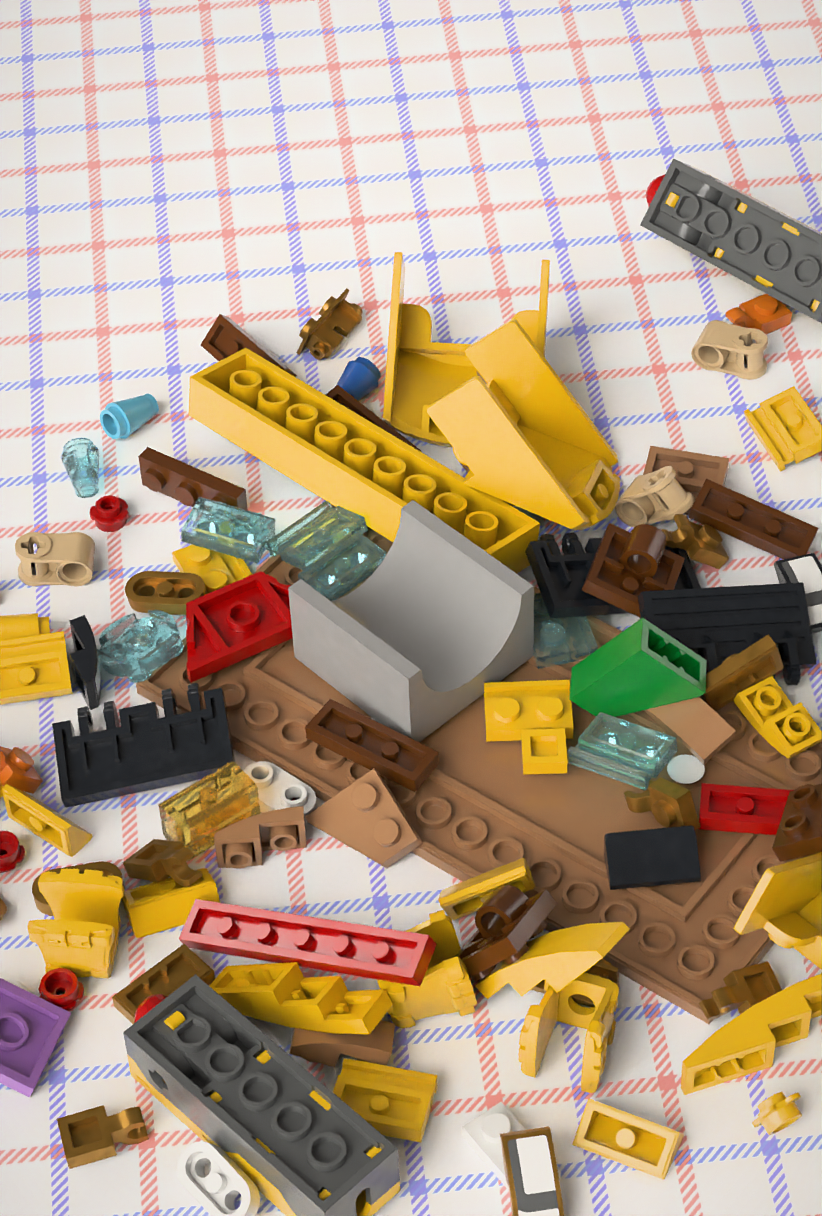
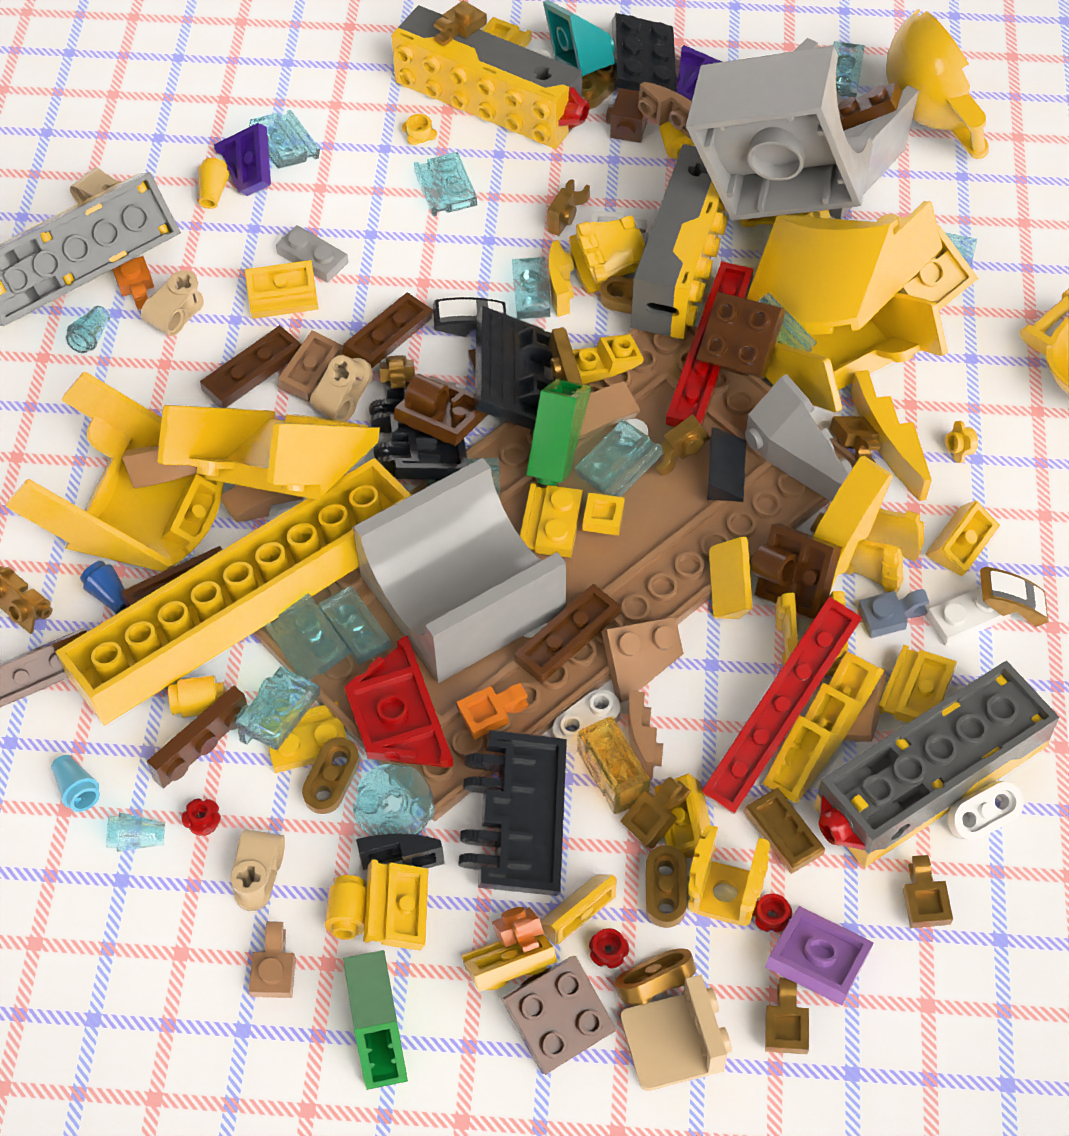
camera: 80 degrees left, 10 degrees up
none -> clear light blue cone [65,305,110,353]
none -> yellow brick [168,675,226,718]
none -> reddish brown plate [200,325,302,408]
none -> orange plate [456,683,529,740]
none -> light grey wedge [745,374,852,502]
none -> sand blue plate [858,589,930,638]

